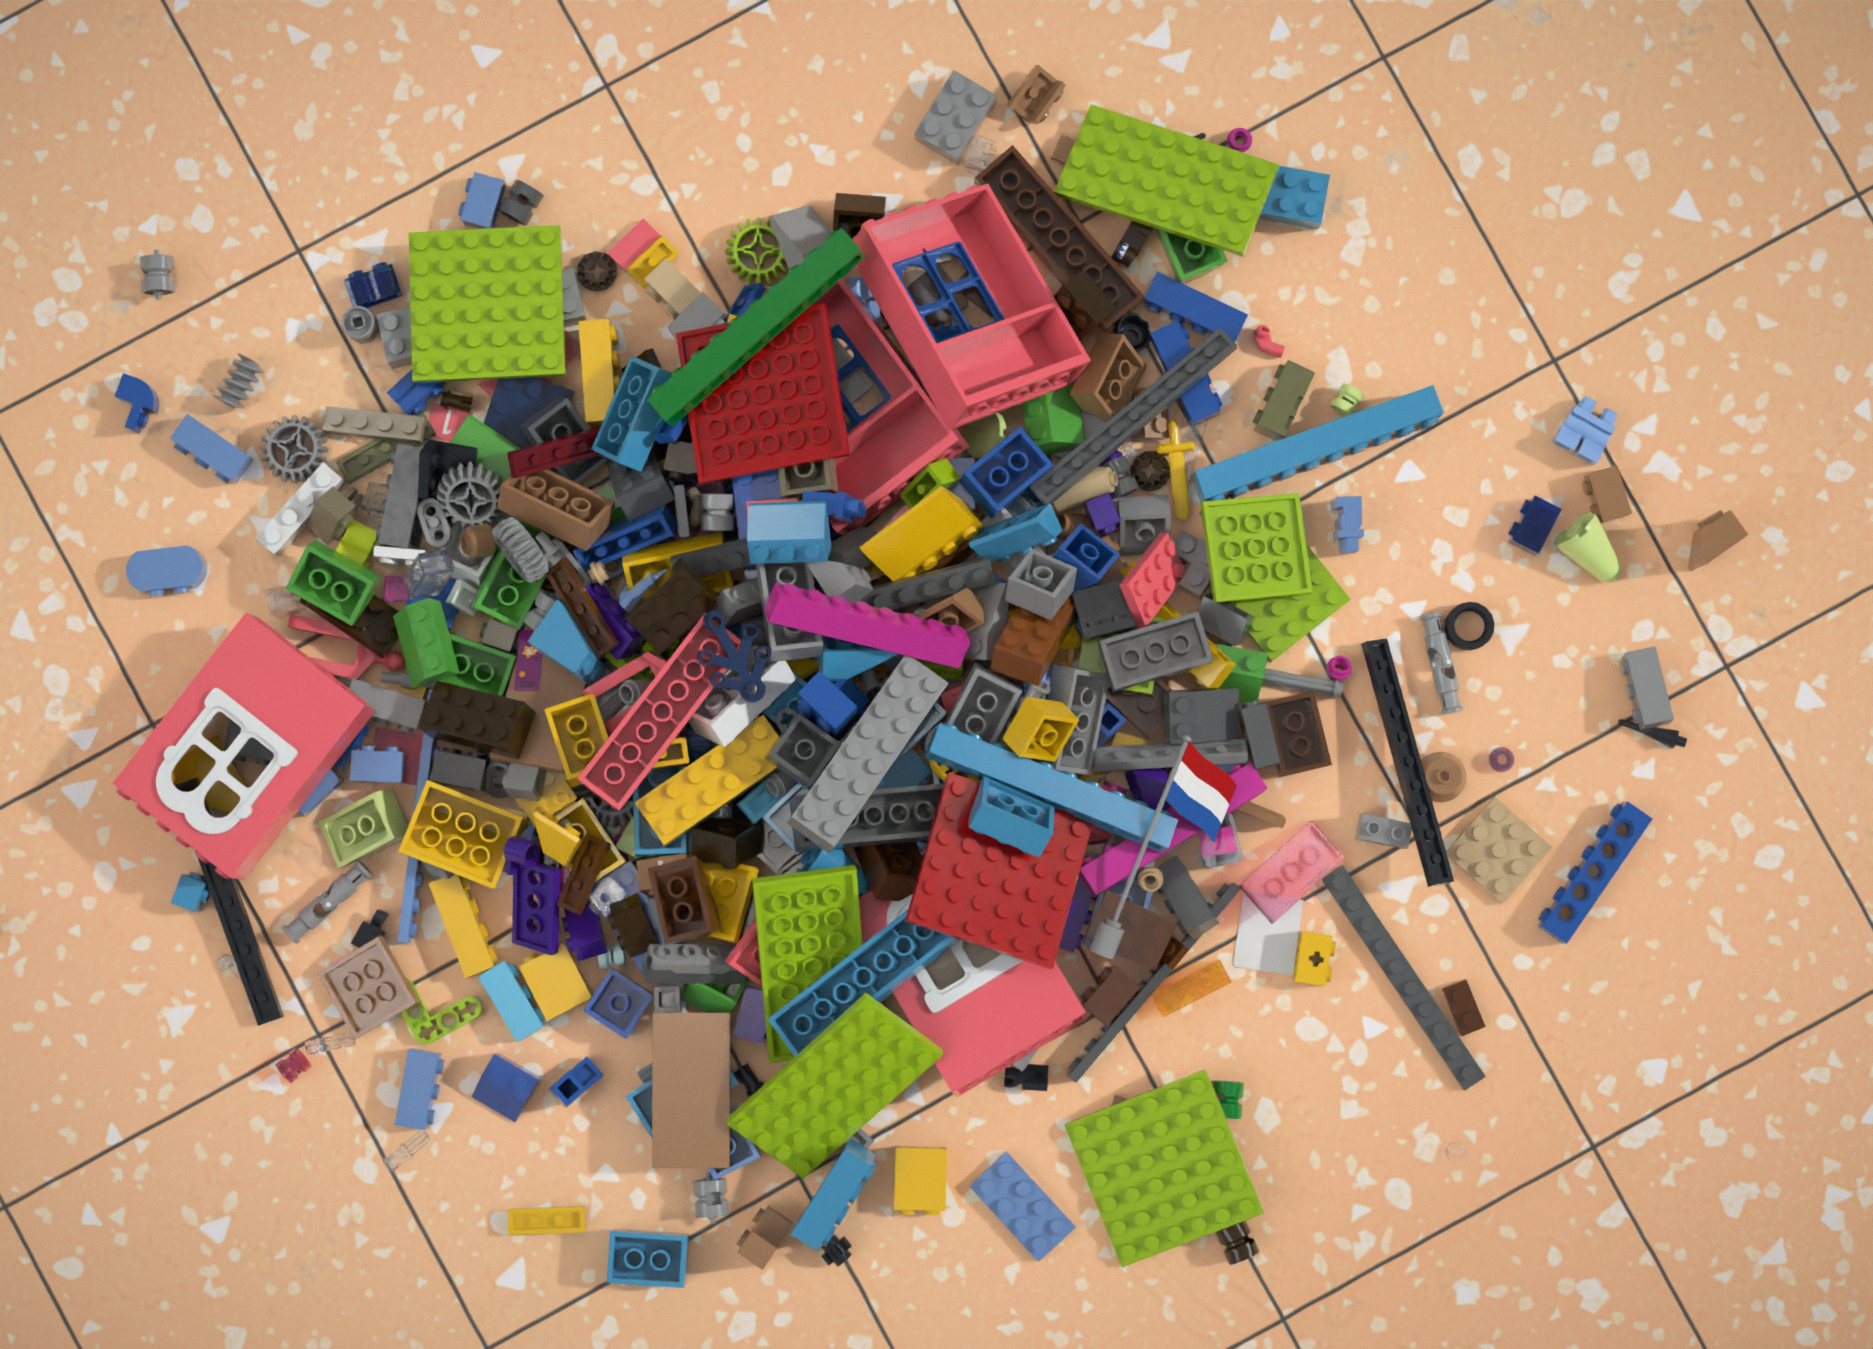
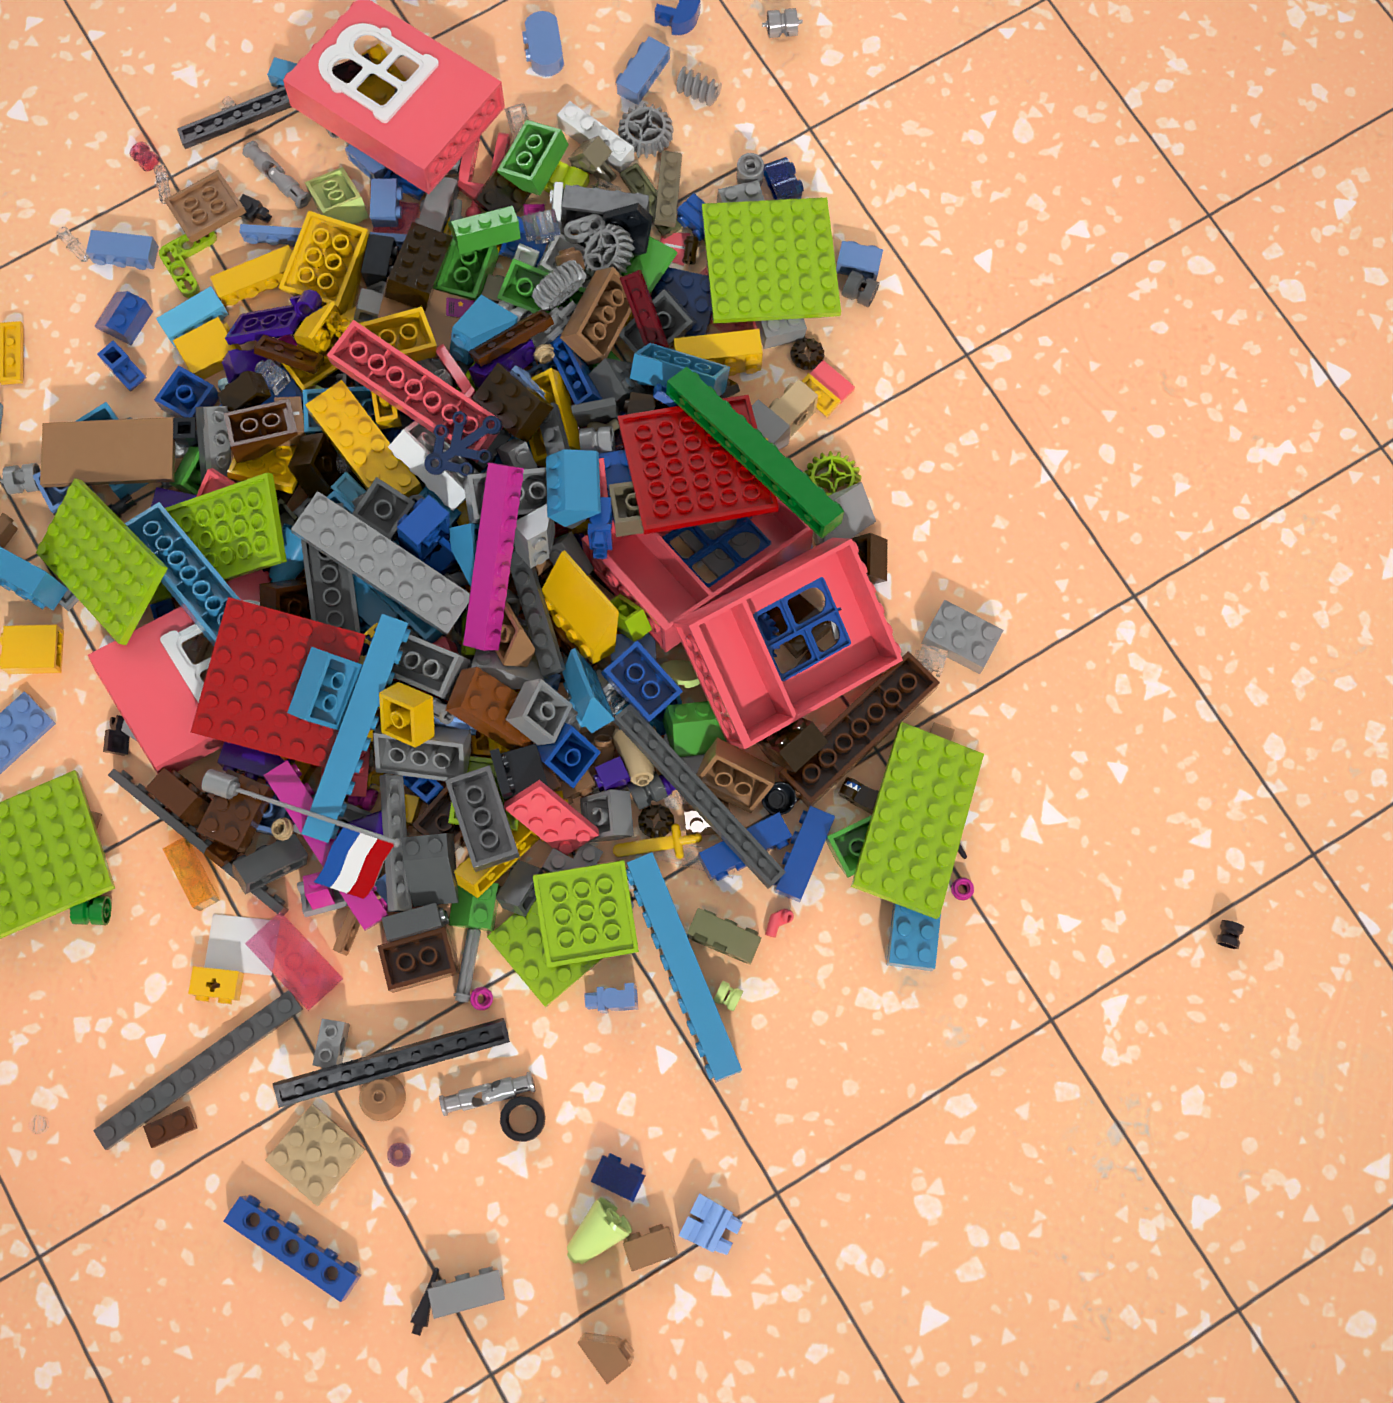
camera: 90 degrees right, 10 degrees down
medium nougat bracket [1007,65,1066,124] -> none

